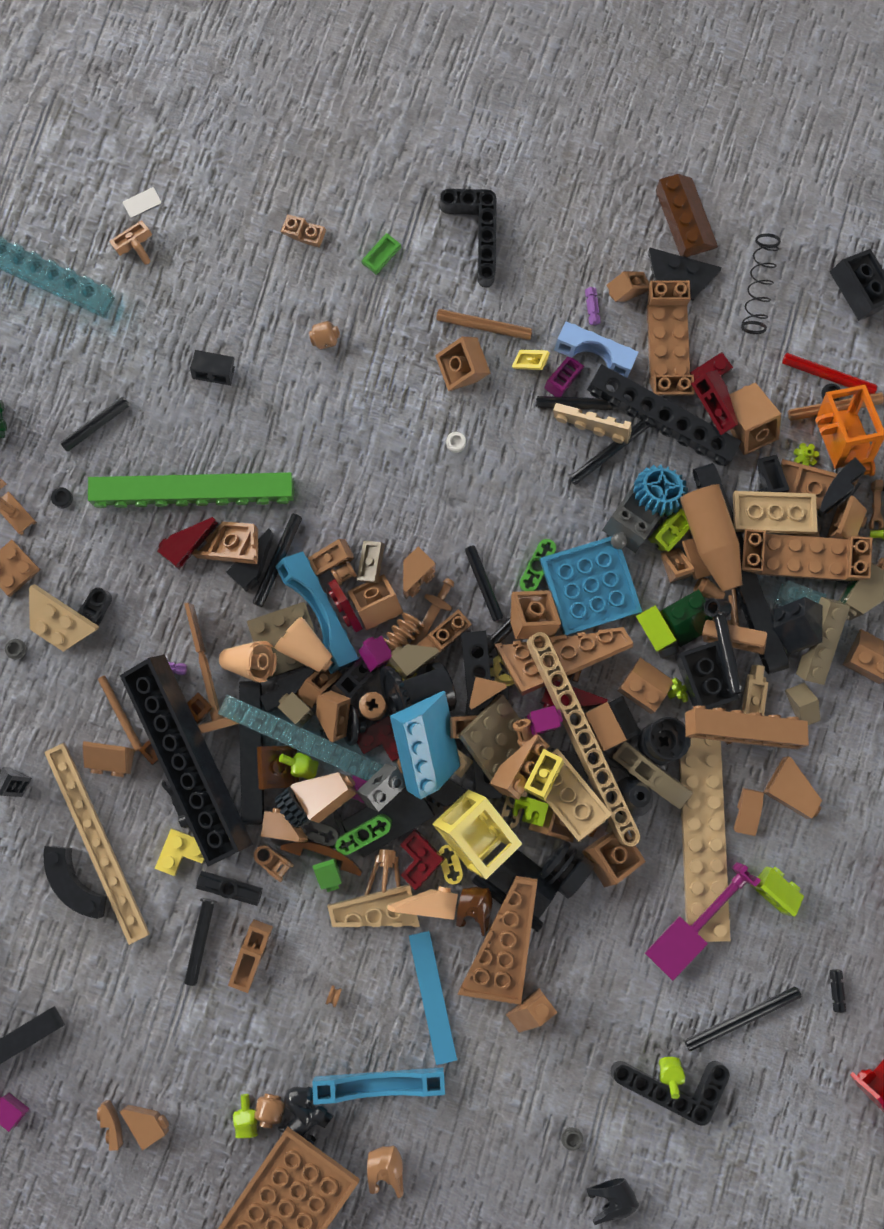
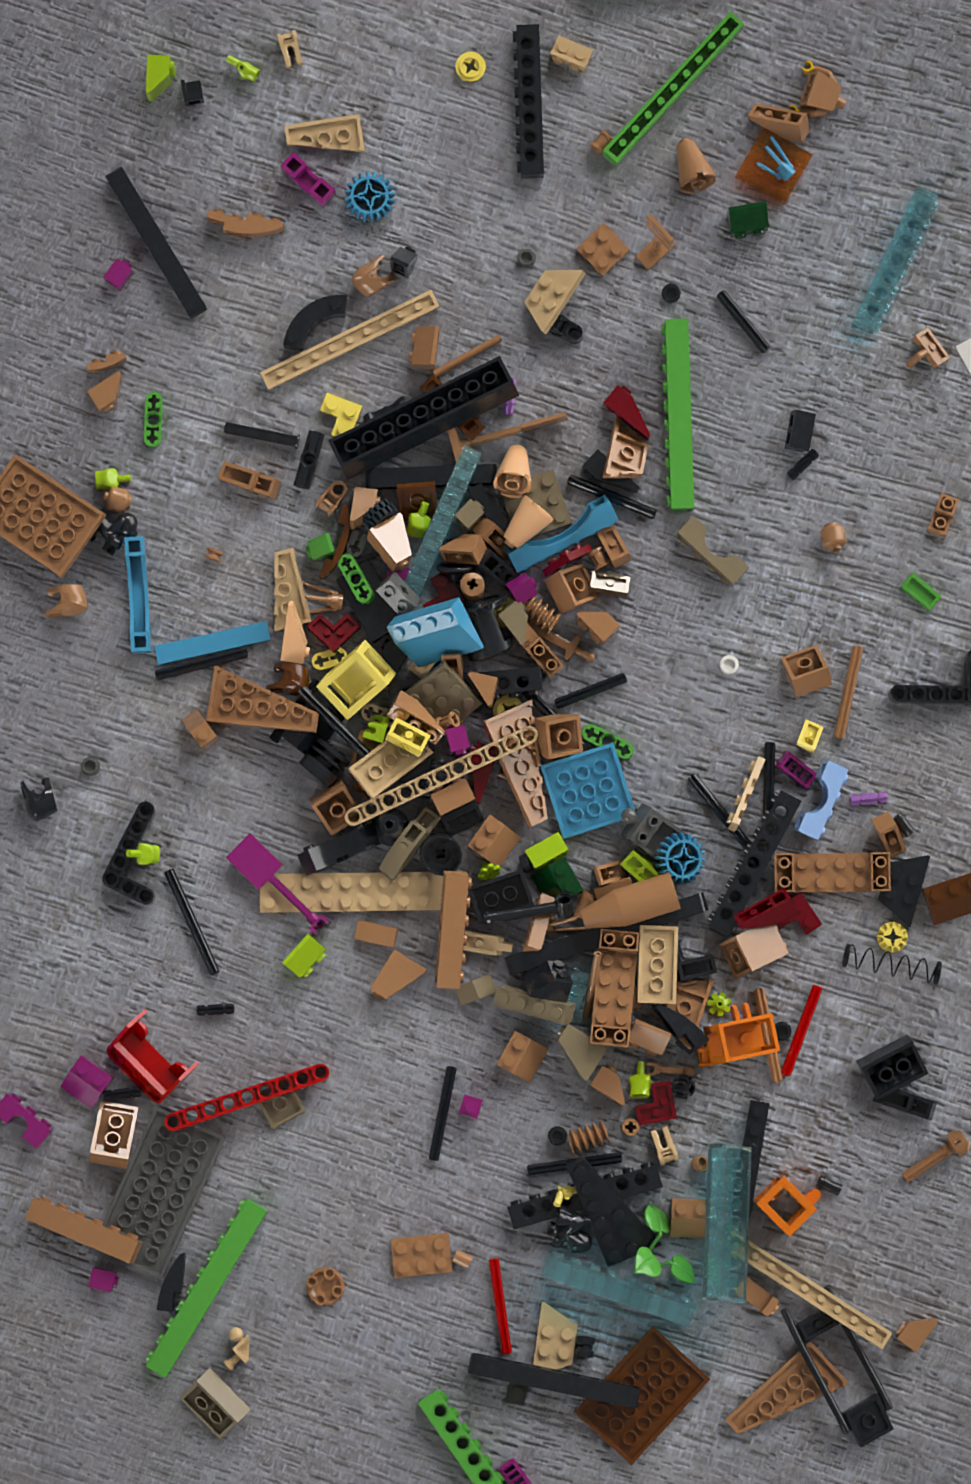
camera: 95 degrees right, 5 degrees up
none -> bright green beam [144,392,163,448]
none -> black axle [155,647,248,680]
none -> black brick [297,822,380,876]
none -> black axle [298,686,371,758]
none -> medium nougat helmet [351,254,397,298]
none -> medium nougat piece [582,951,602,1019]
none -> dark tan arch [677,516,749,586]
none -> black axle [787,449,819,480]
none -> light yellow gear [877,922,908,953]
none -> black pin [893,812,916,838]

